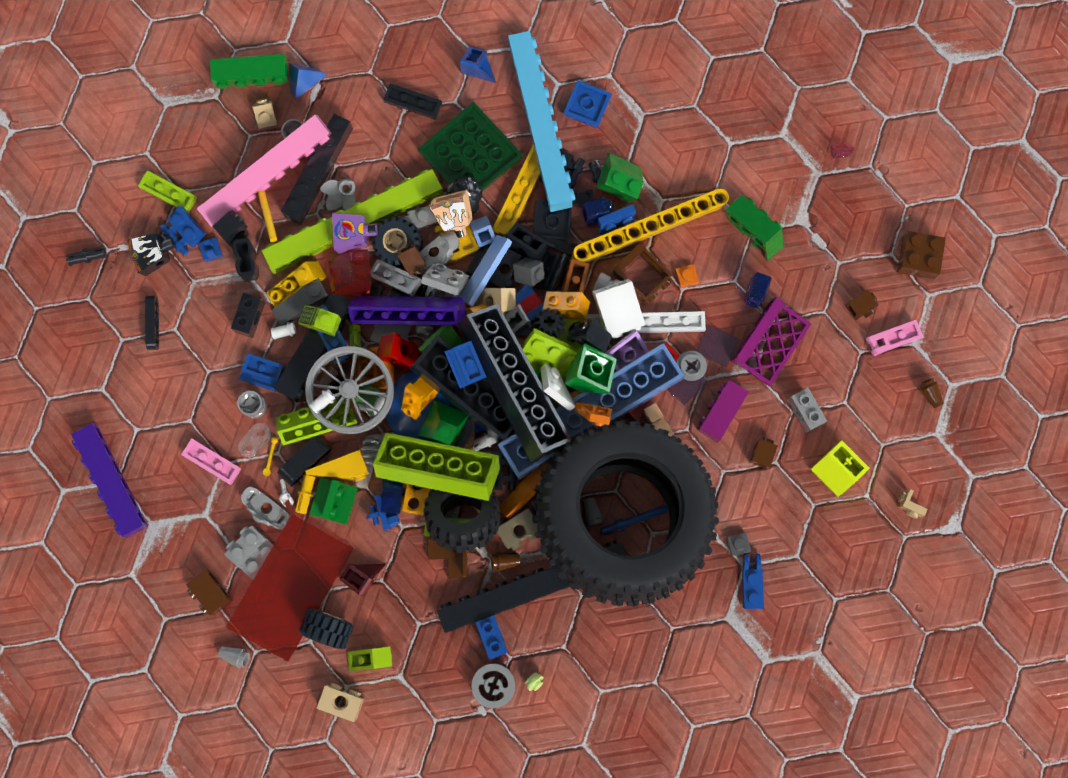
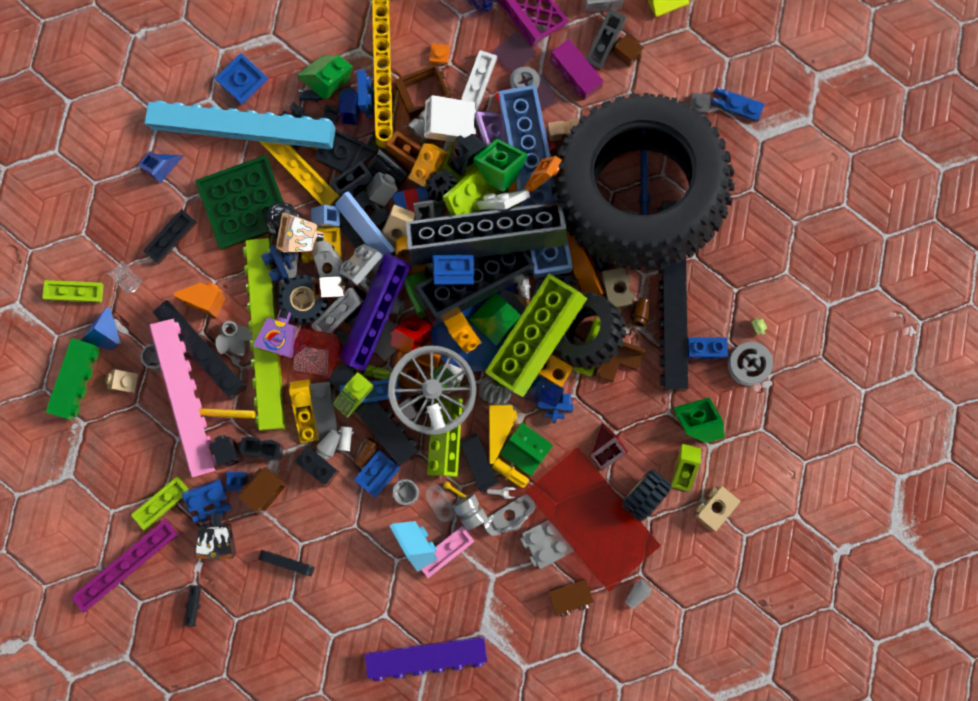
camera: 75 degrees left, 0 degrees up
none -> lime plate [42,280,104,303]
none -> magenta plate [71,519,179,613]
none -> clear brick [108,261,142,294]
none -> orange slope [173,282,226,318]
none -> reddish brown brick [238,467,288,514]
none -> dark blue hips [261,245,296,283]
none -> light grey cone [315,429,341,460]
none -> reddish brown cone [353,437,379,467]
none -> medium azure slope [390,521,438,572]
none -> light grey wheel [452,494,488,531]
none -> dark grey slope [586,9,628,69]
none -> green slope [673,397,725,443]

